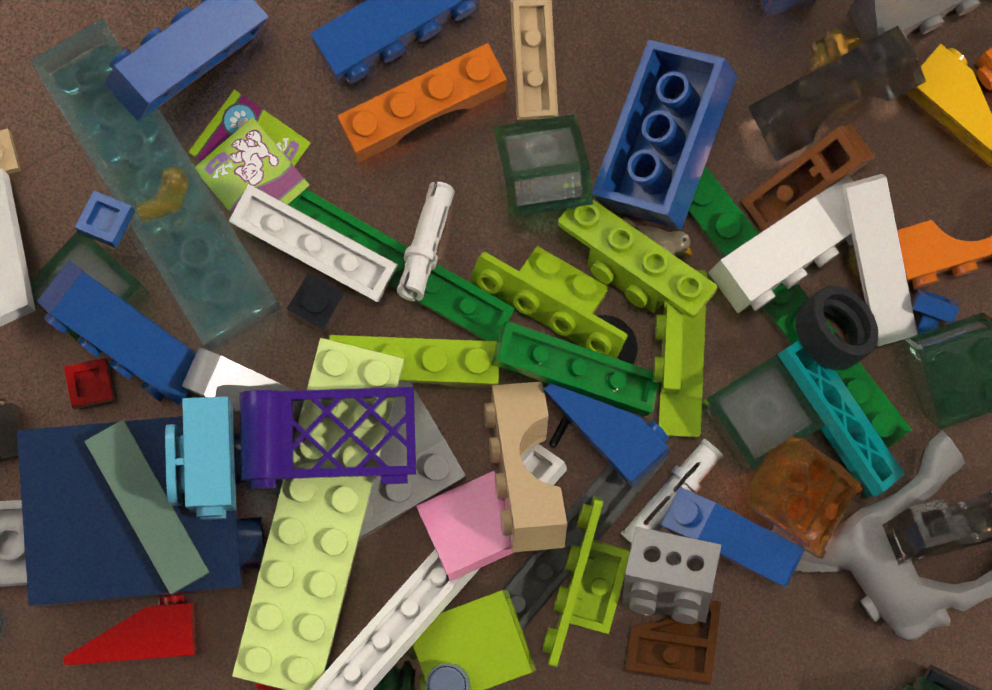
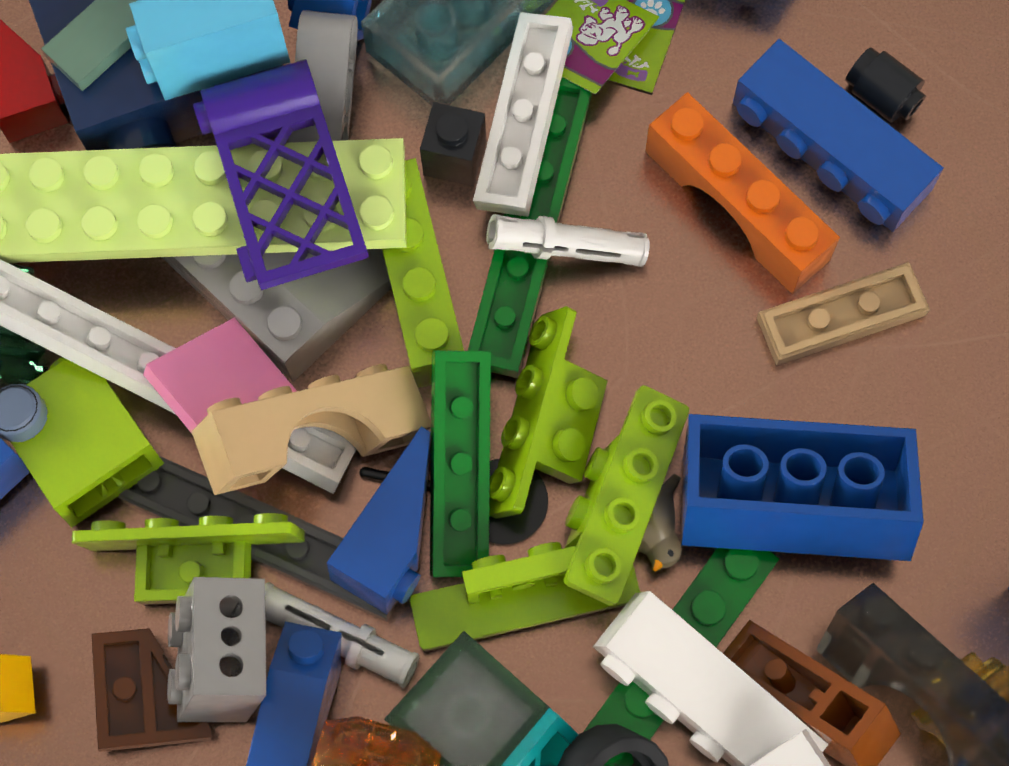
camera: 80 degrees right, 10 degrees down
piece [493,114,593,218] -> none

